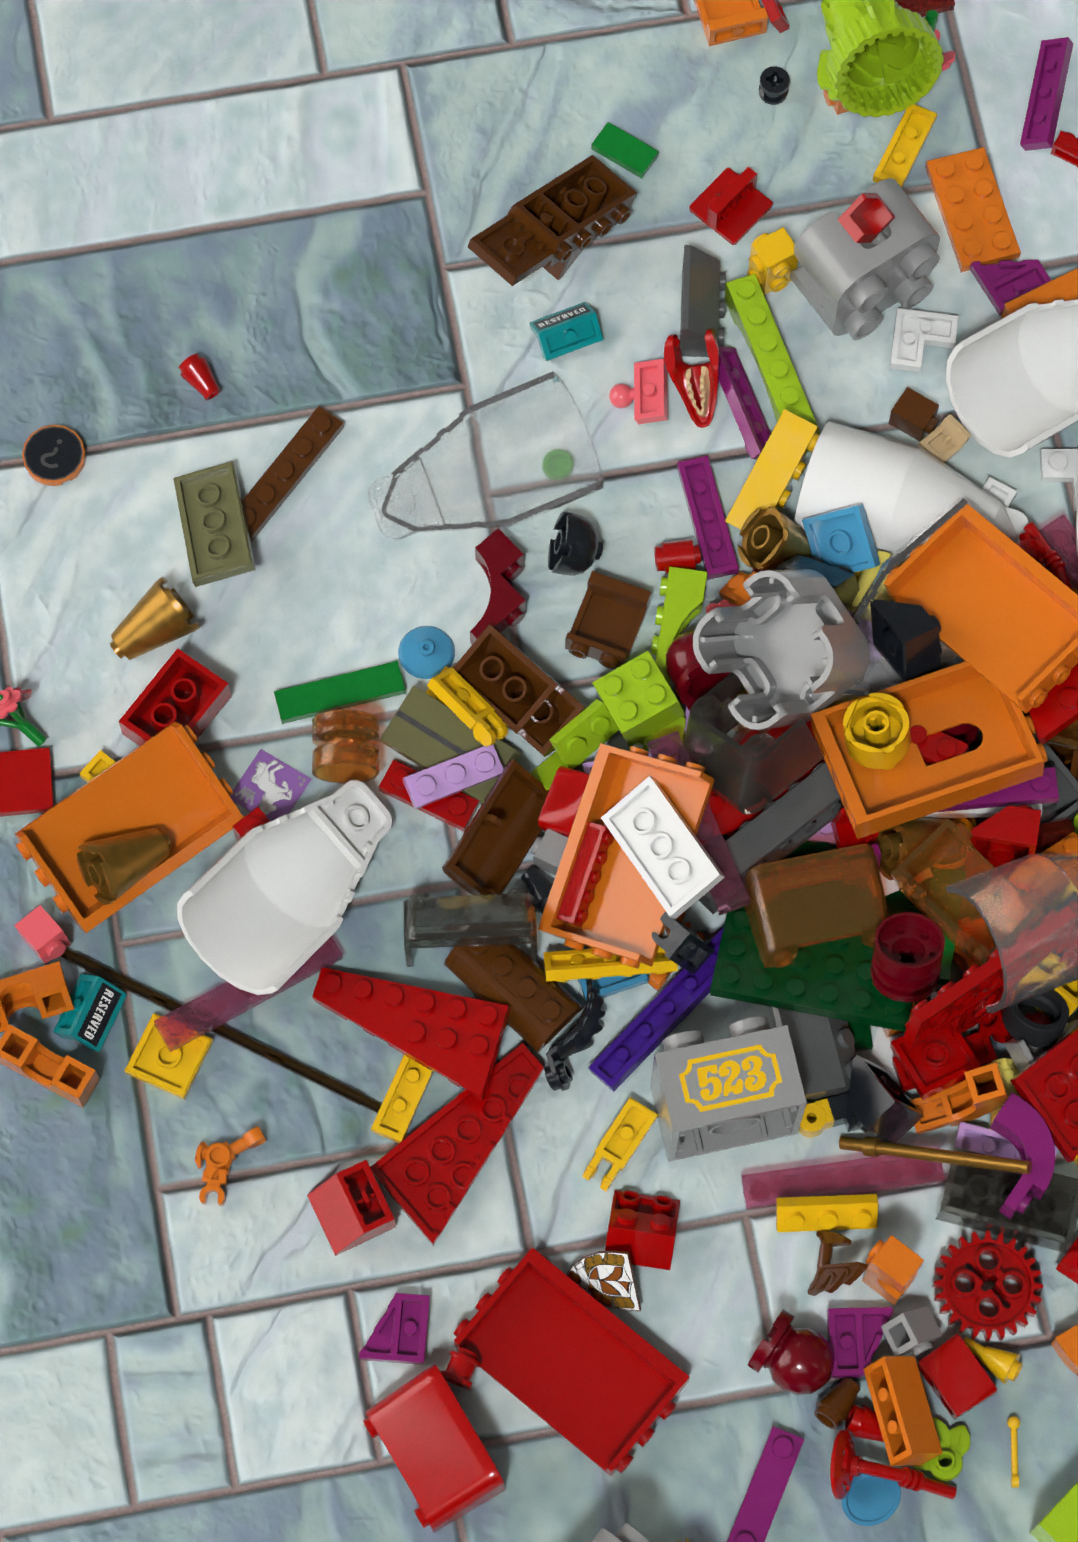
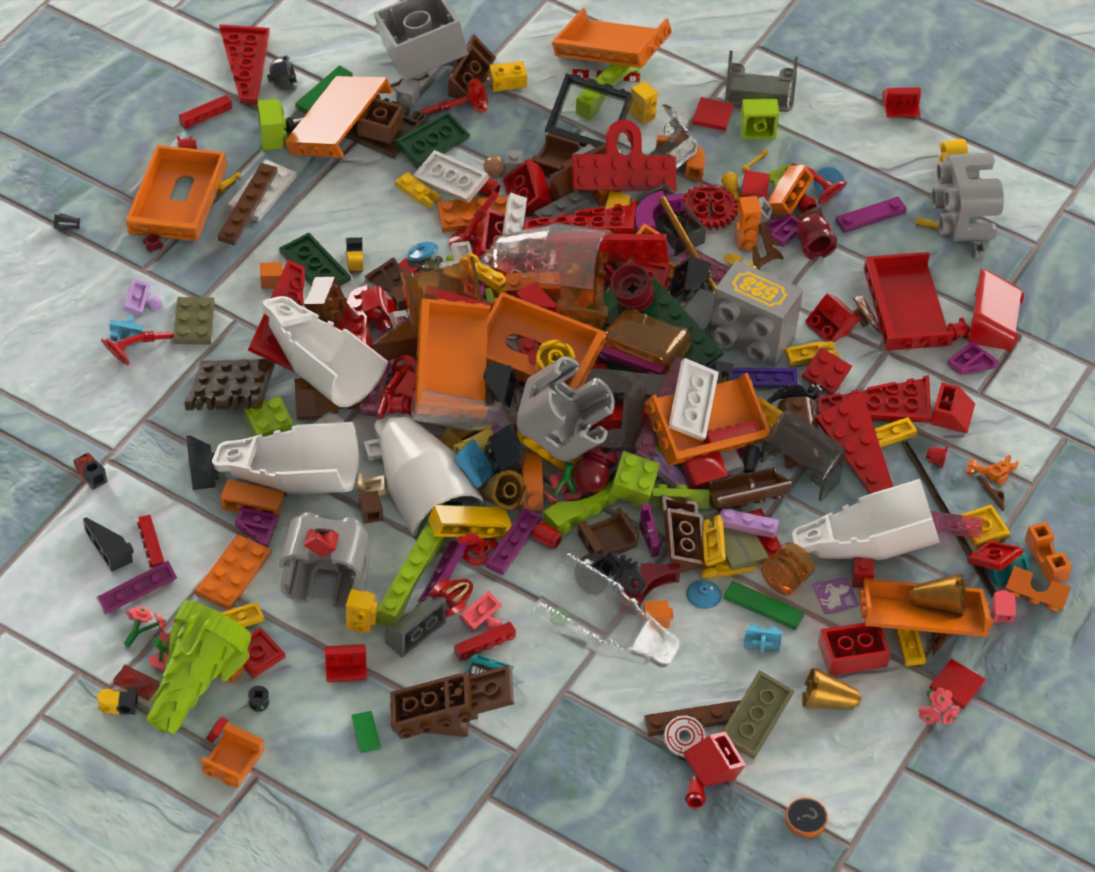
camera: 140 degrees left, 20 degrees down
none -> plant [123,607,166,648]
none -> red tile [243,627,286,679]
none -> red piece [454,621,516,661]
none -> red dish [457,532,498,566]
none -> black plant [608,551,646,595]
none -> magenta wing [639,503,662,558]
none -> orange brick [643,600,674,630]
none -> white tile [664,716,706,757]
none -> red slope [683,732,746,787]
none -> medium azure hips [743,624,782,653]
none -> red plate [801,347,853,395]
none -> red brick [925,445,948,468]
none -> red tile [967,541,1023,571]
none -> reddish brown hand [977,474,1005,511]

